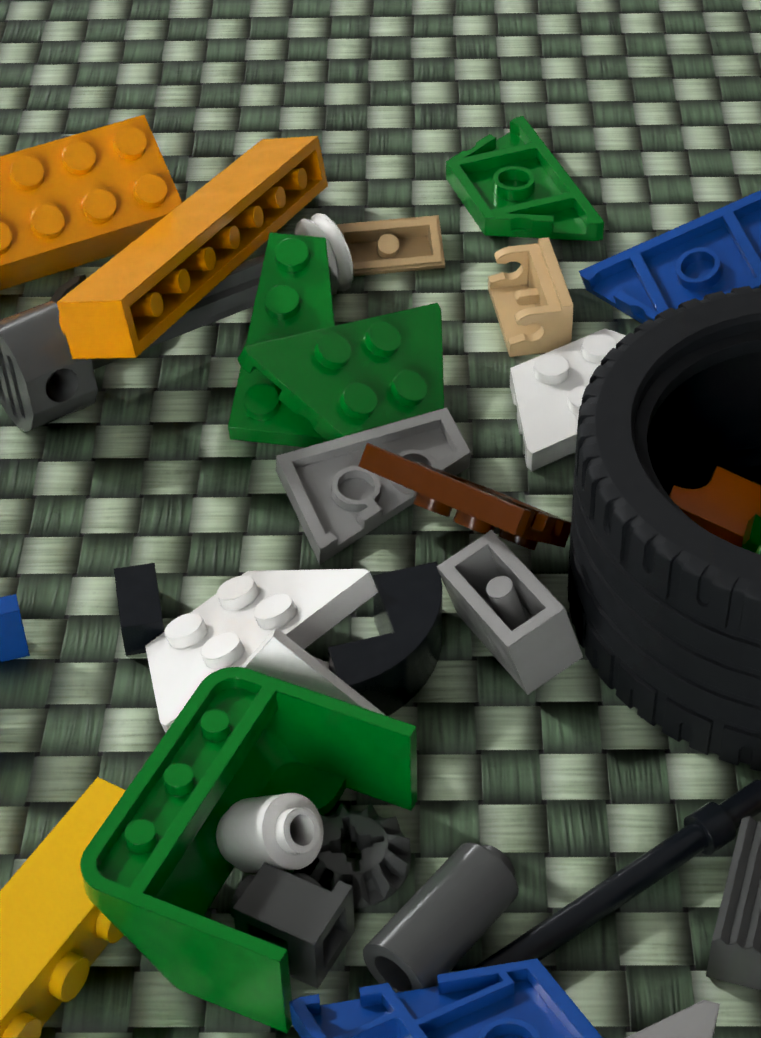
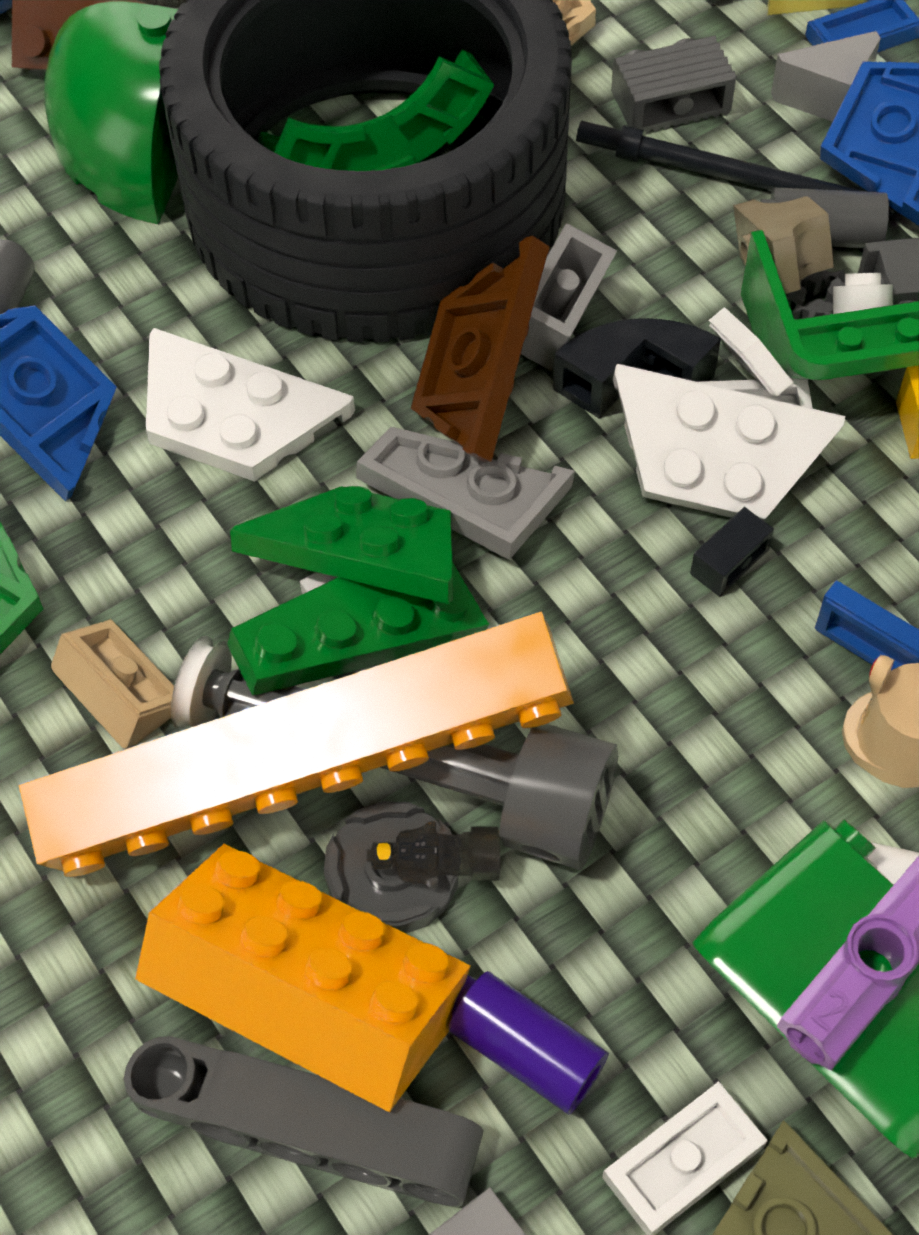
camera: 125 degrees left, 15 degrees up
tan hinge [488,237,574,357] -> none
none -> dark tan brick [733,196,834,294]

